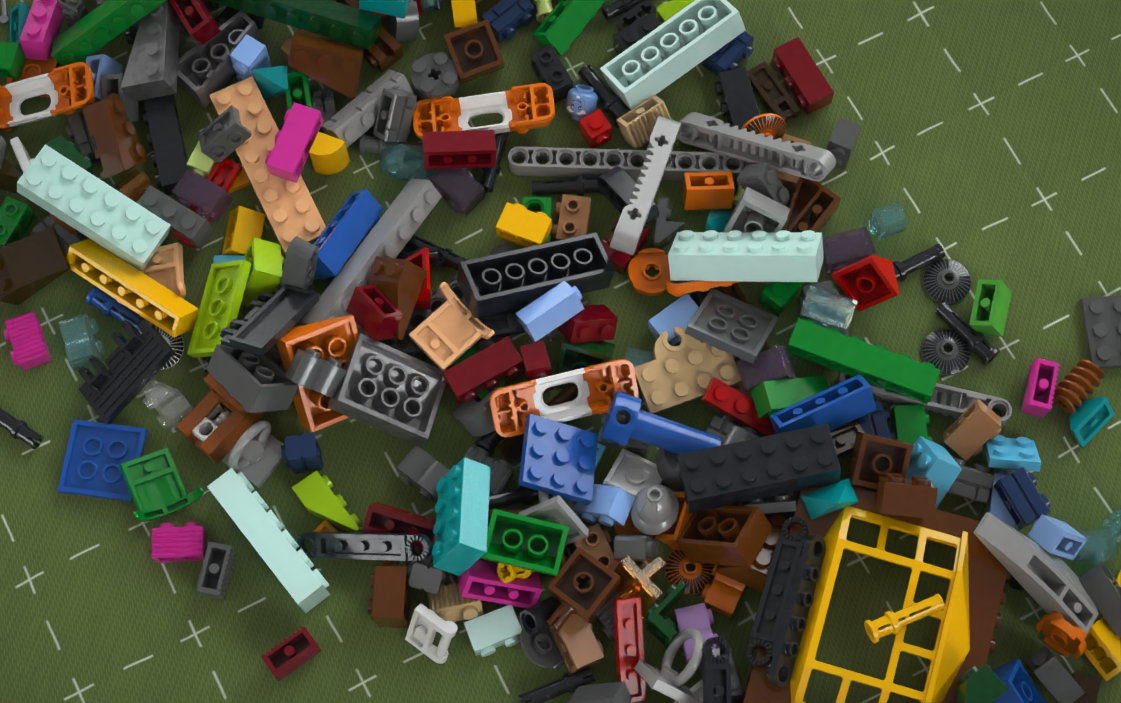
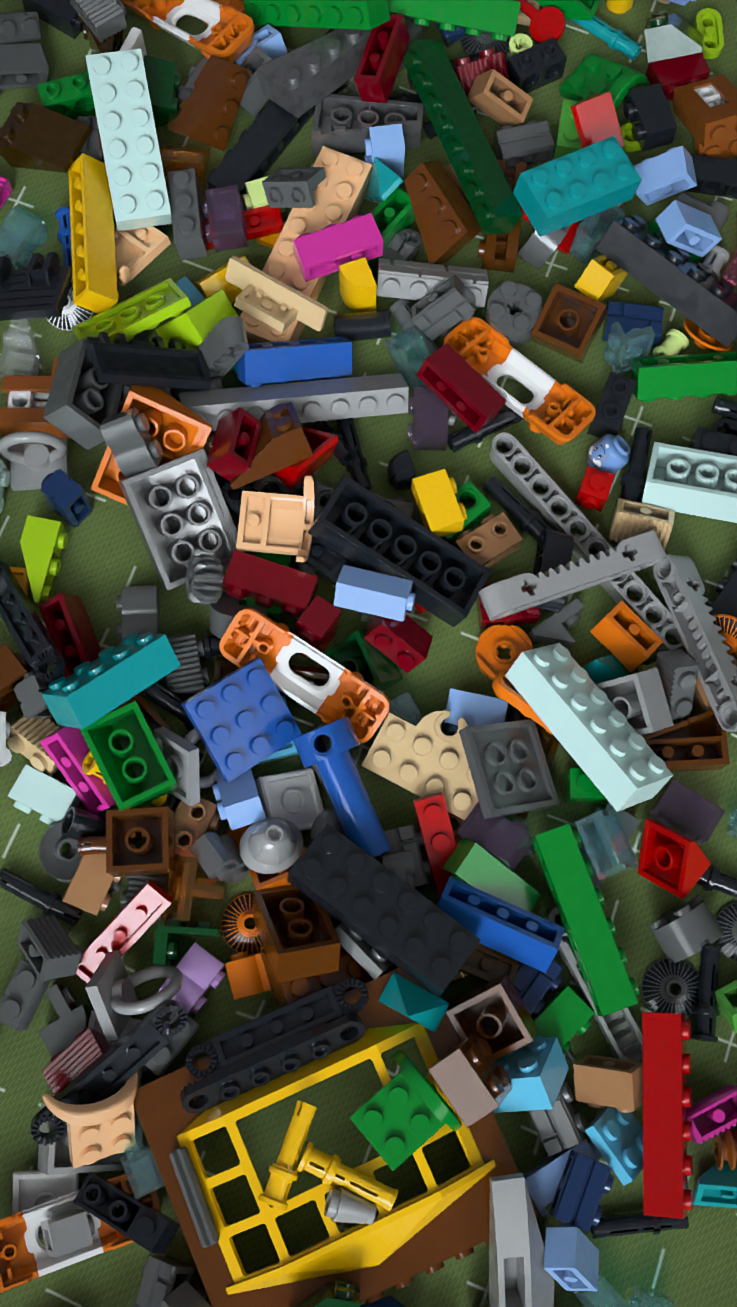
camera: 45 degrees right, 5 degrees up
none -> dark grey gear [185,554,224,605]
none -> tan bracket [225,256,328,333]
none -> yellow pin [258,1100,317,1210]
none -> light grey cone [324,1187,377,1225]
none -> black pin [333,309,391,342]
none -> green piece [349,1050,462,1171]
none -> black piece [387,449,417,490]
none -> black pin [590,1212,689,1239]
none -> clear light blue bracket [603,321,655,374]
none -> red brick [642,1012,694,1219]
none -> dark grey brick [649,895,724,963]

